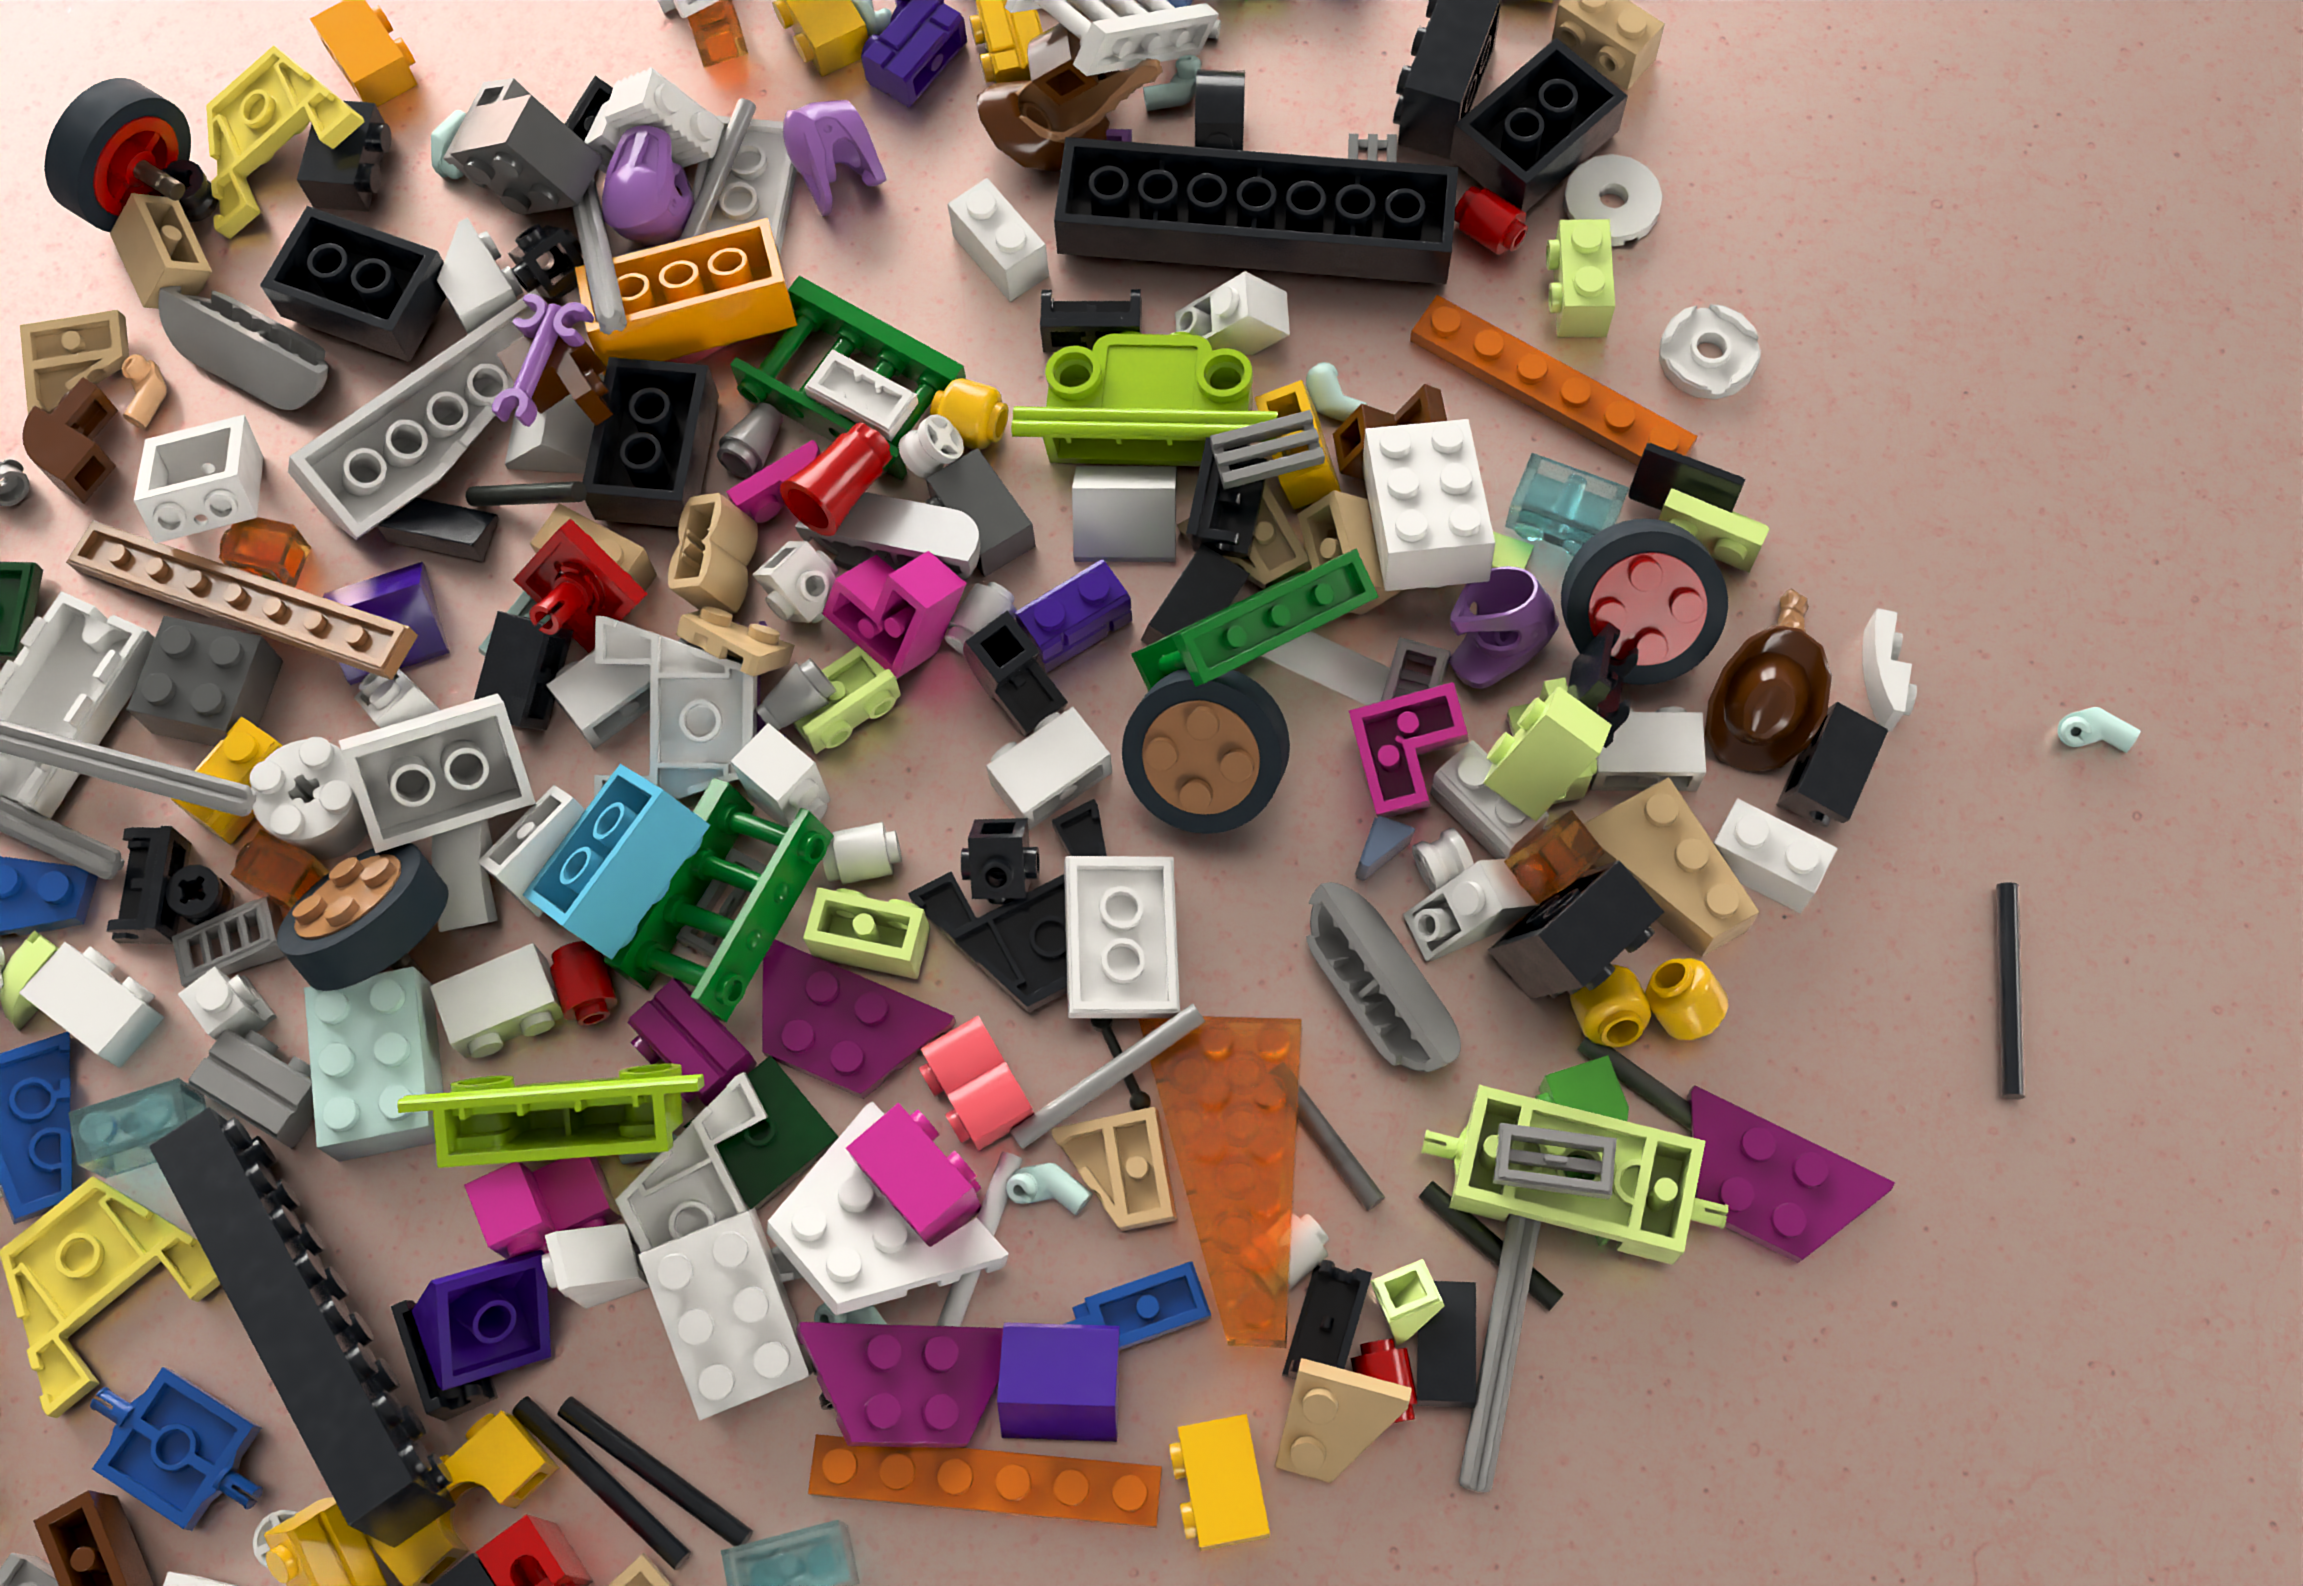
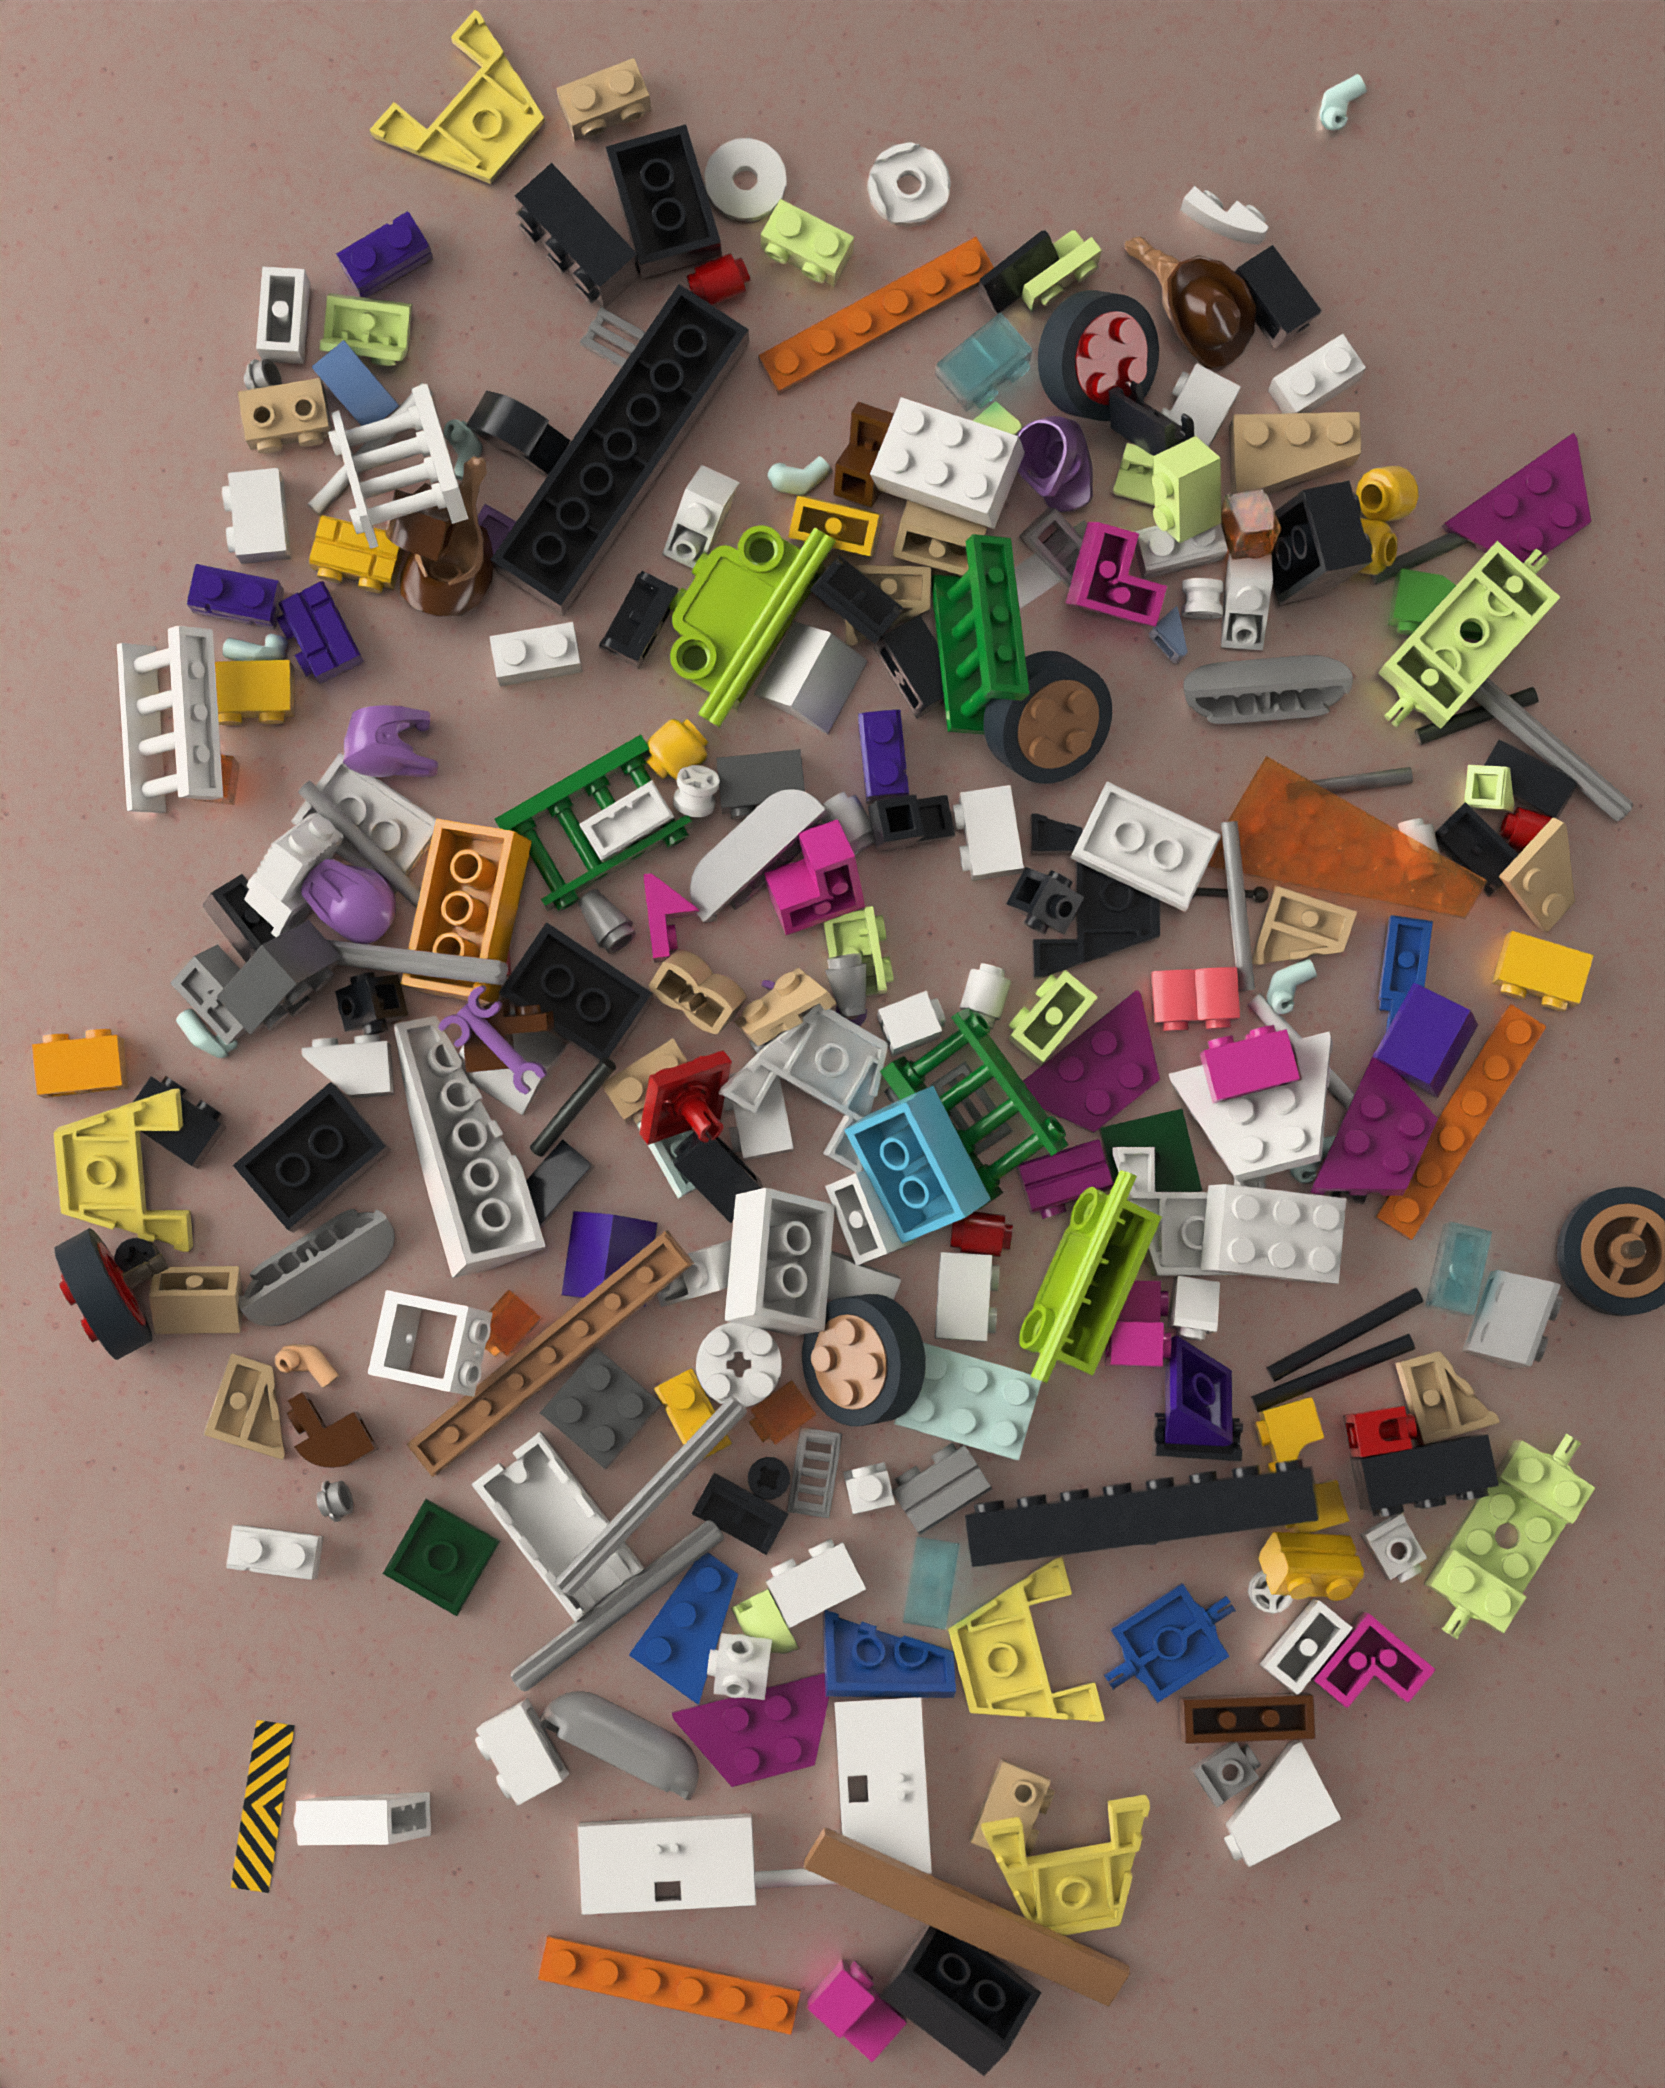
camera: 70 degrees left, 15 degrees up
white brick [752,541,839,623] -> none
red plant [780,423,893,536] -> none
light grey tile [1210,410,1325,490] -> none
light grey tile [1493,1123,1617,1199] -> none
black bar [1996,882,2025,1099] -> none

